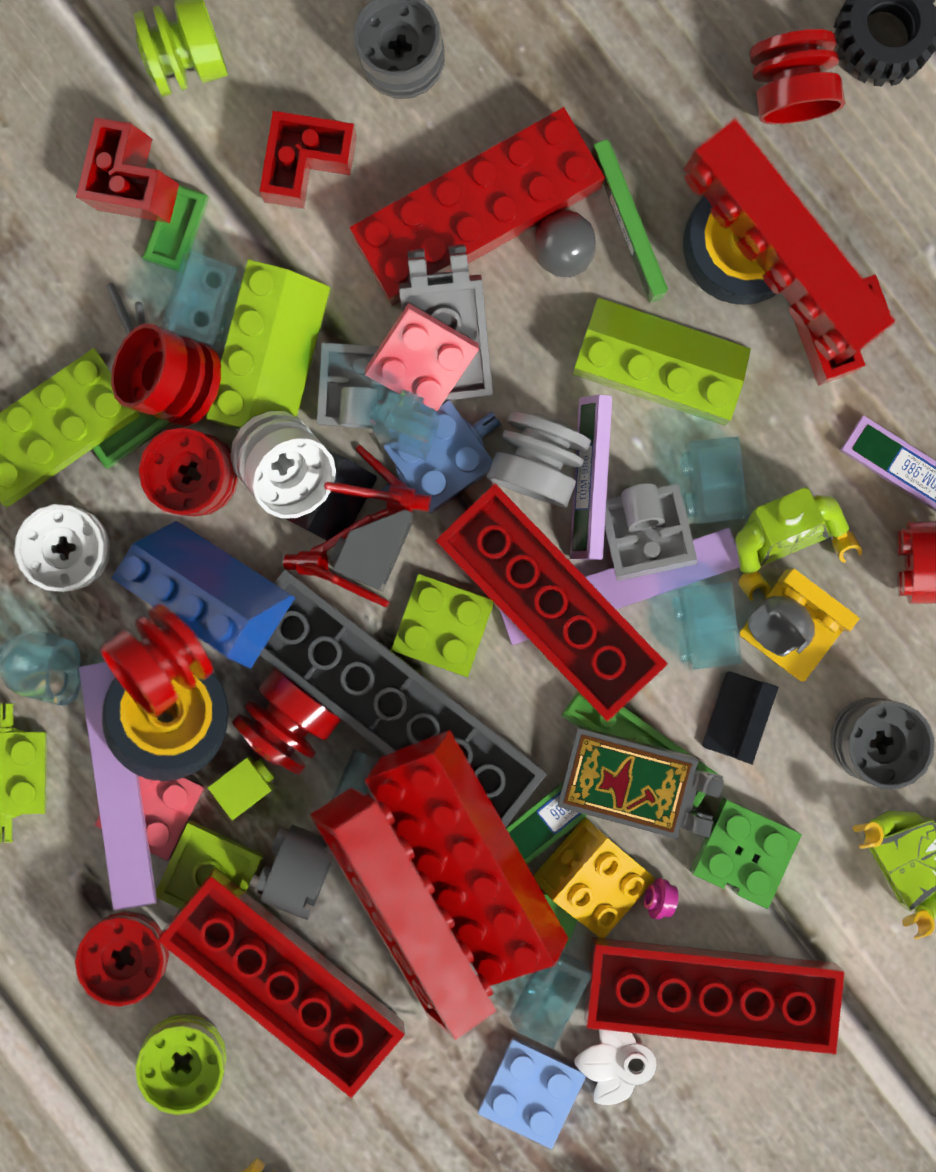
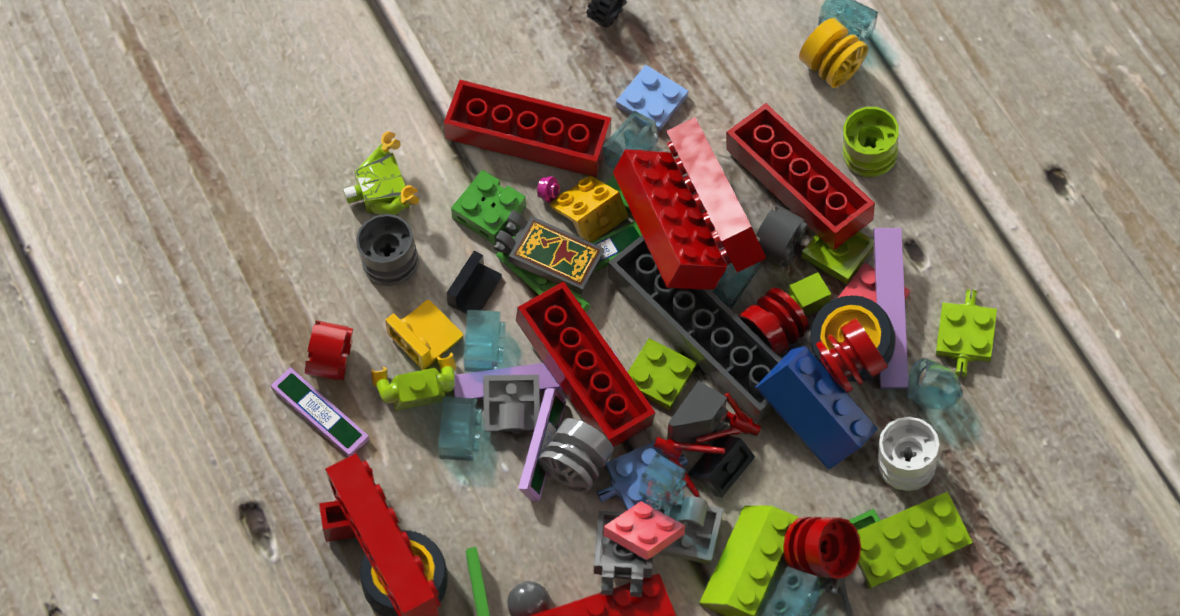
camera: 170 degrees left, 25 degrees down
red wheel [75,911,170,1007] -> none
red wheel [139,428,239,517] -> none
white wheel [230,411,336,518] -> none
lime slope [572,297,751,426] -> none
white plate [574,1030,657,1105] -> none
dark grey hair [748,596,815,657] -> none

